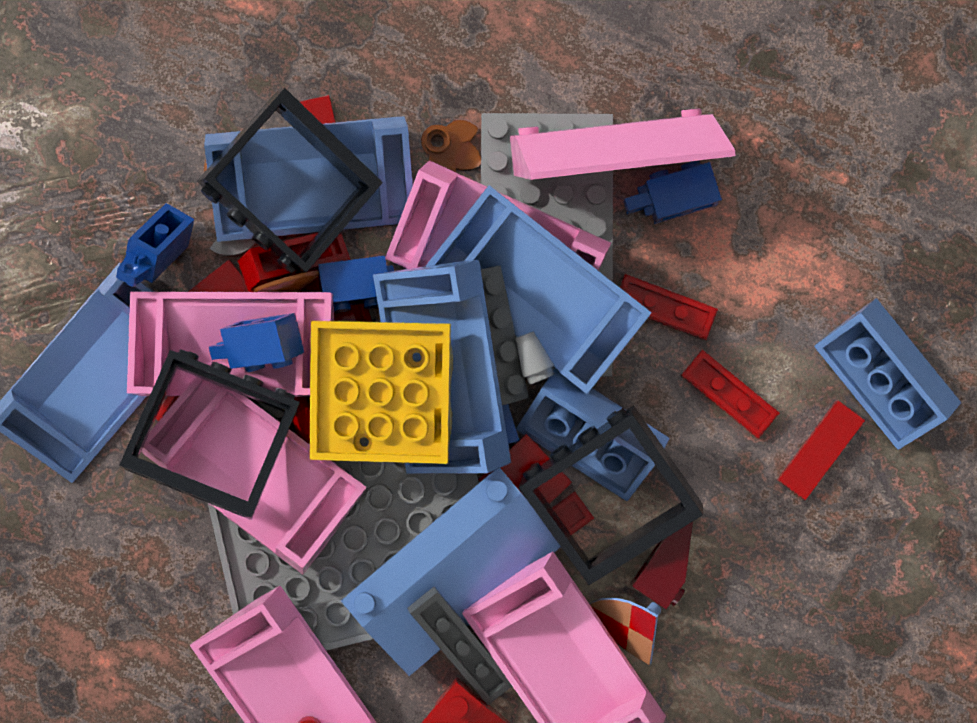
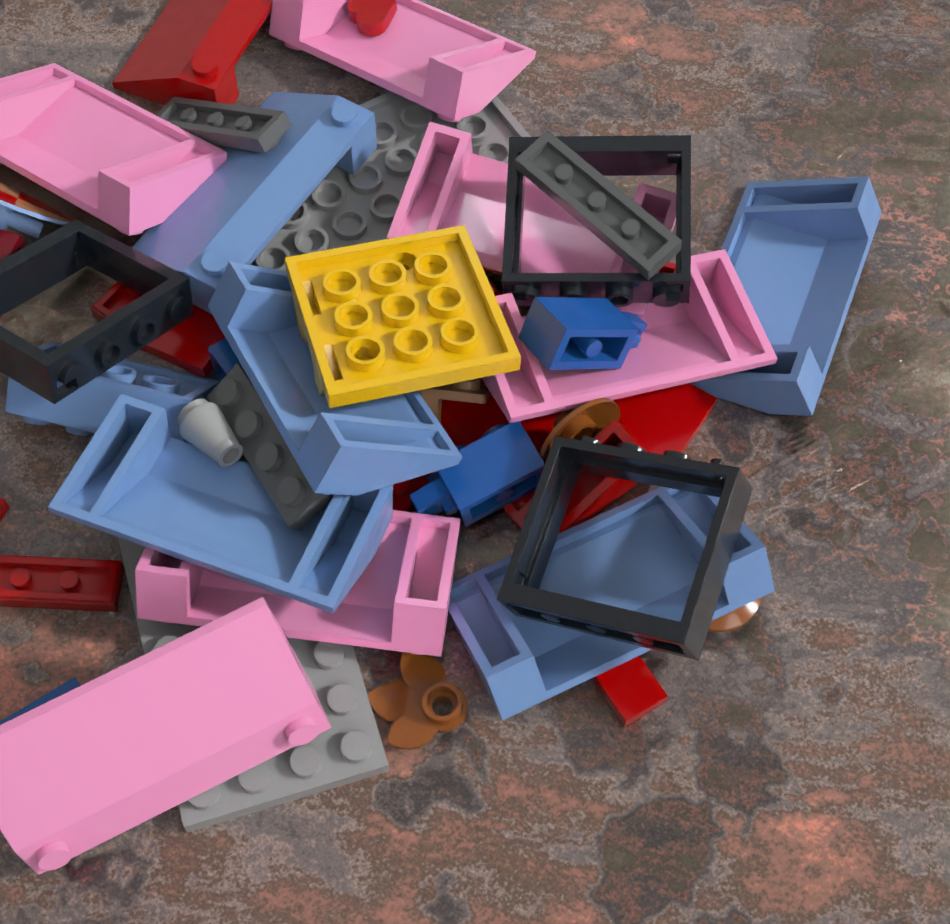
camera: 155 degrees right, 25 degrees down
blue hinge [116,203,194,287] -> none
none -> dark grey plate [515,130,682,280]

